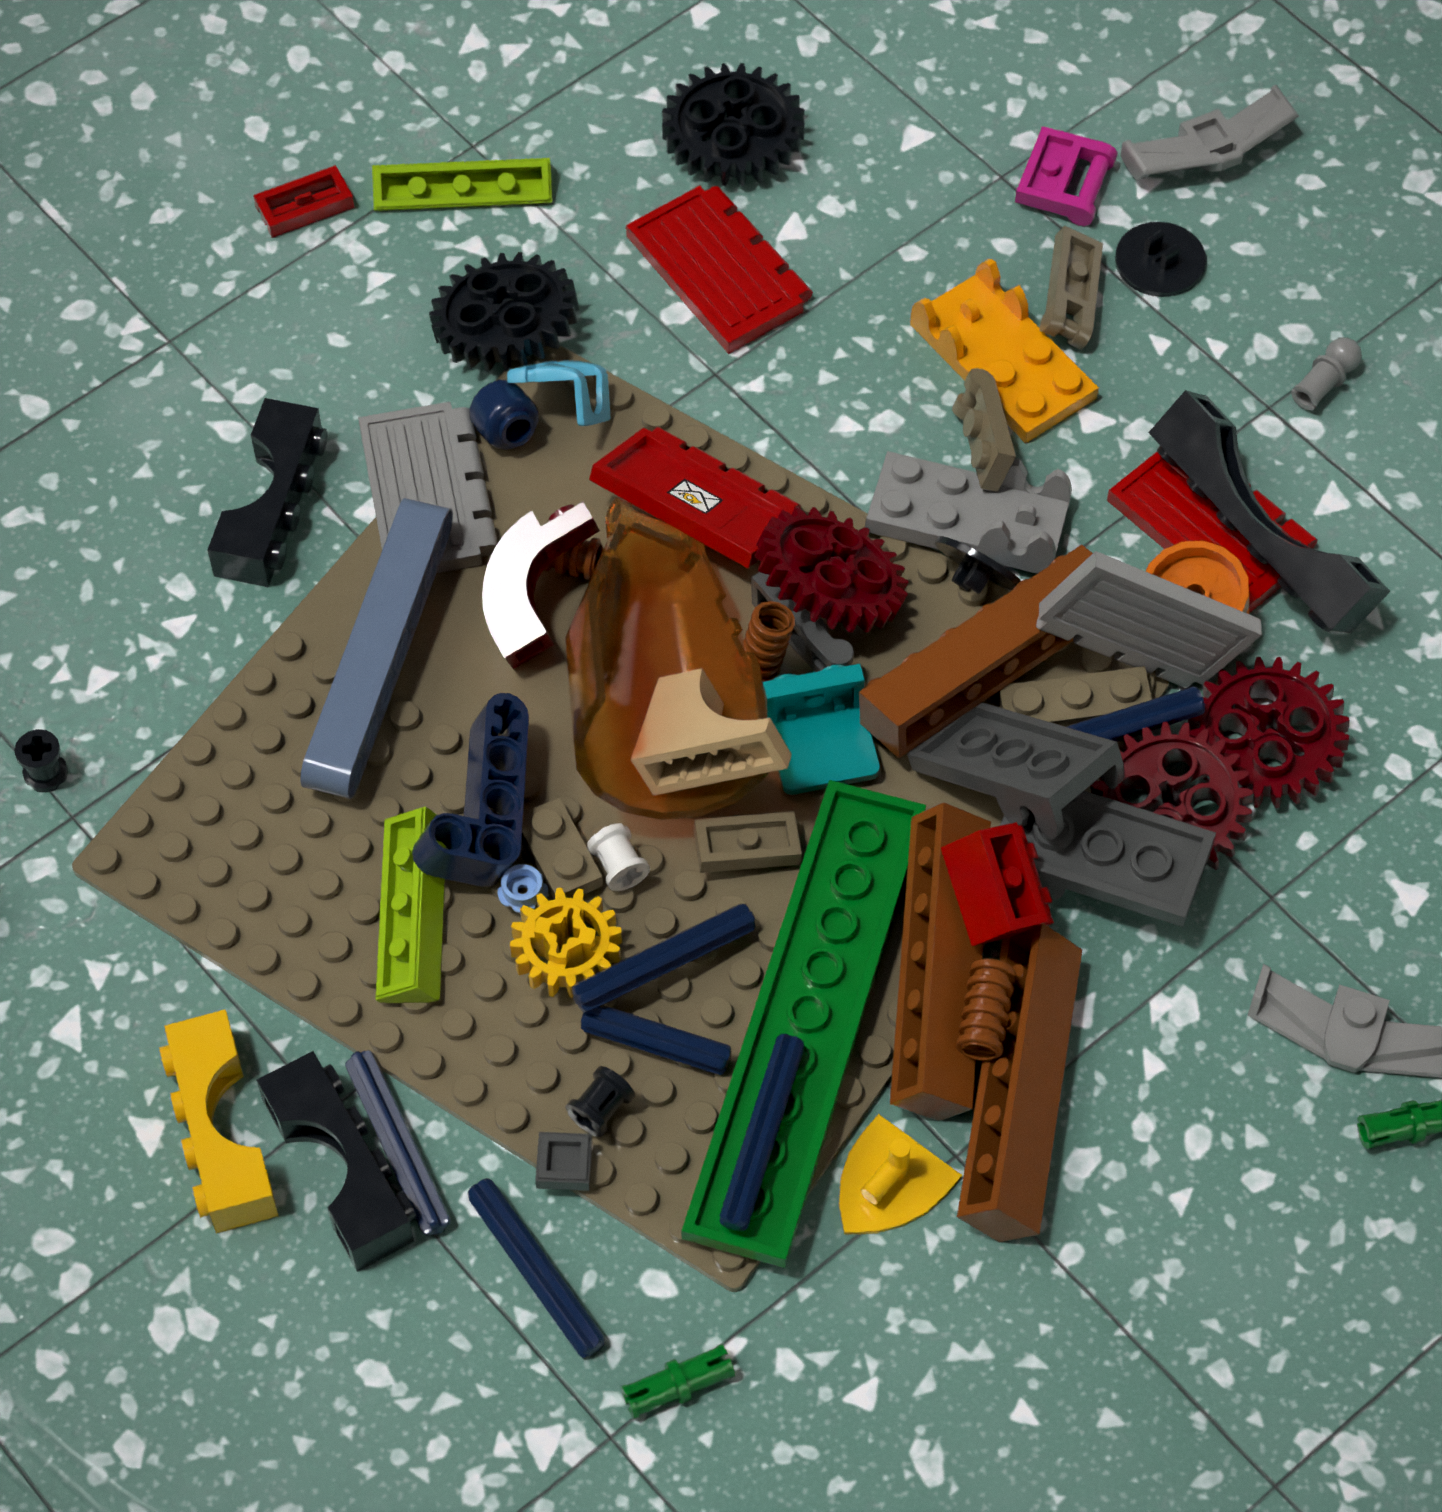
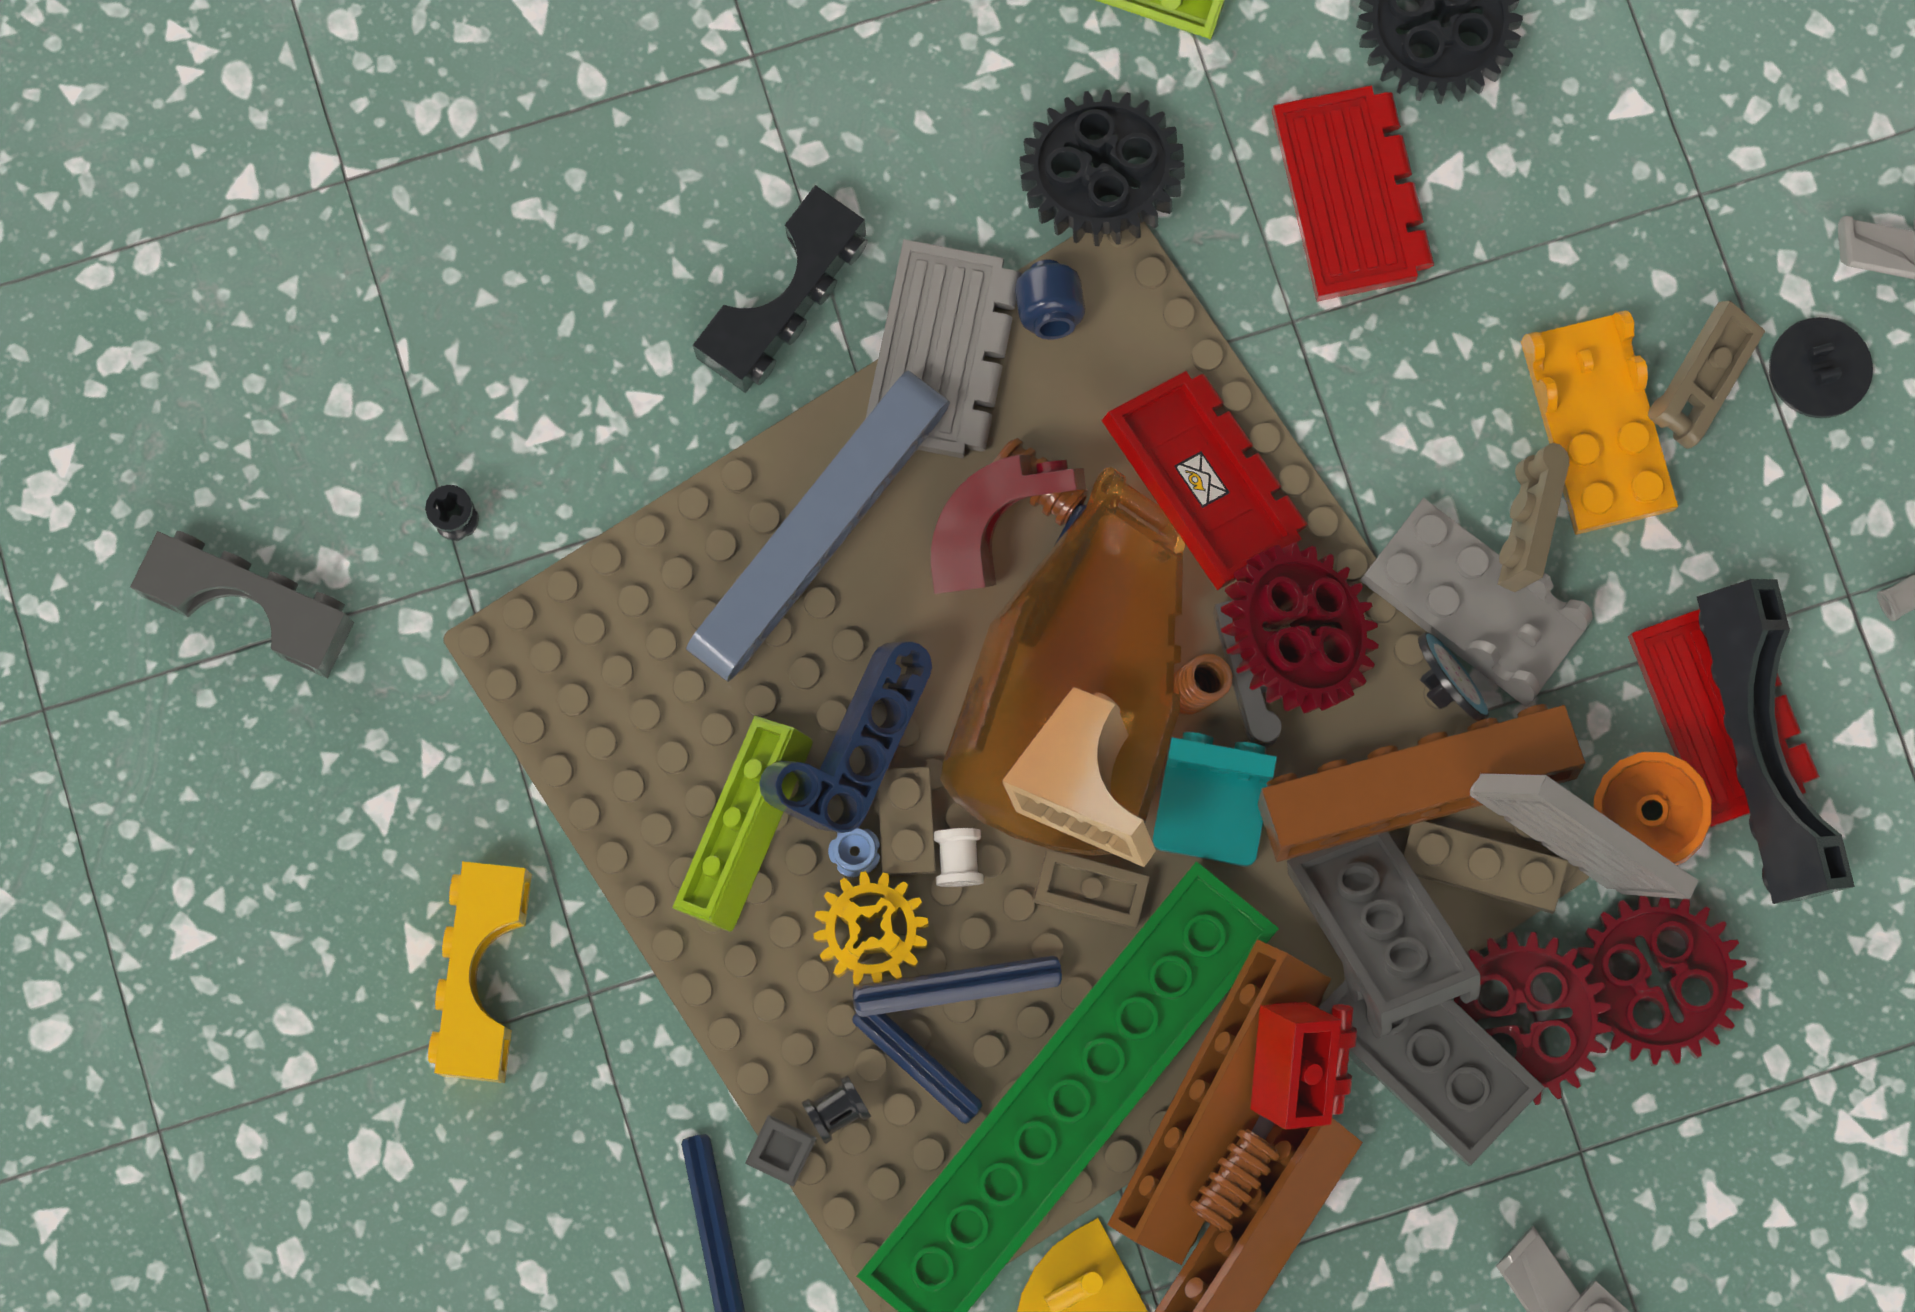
camera: 25 degrees right, 20 degrees up
black arch [256,1051,417,1272] -> none
dark blue axle [345,1050,451,1236] -> none
medium azure piece [507,360,611,426] -> none
dark blue axle [720,1034,804,1231] -> none
dark pink plate [1015,126,1118,226] -> none
dark blue axle [1066,687,1205,742] -> none

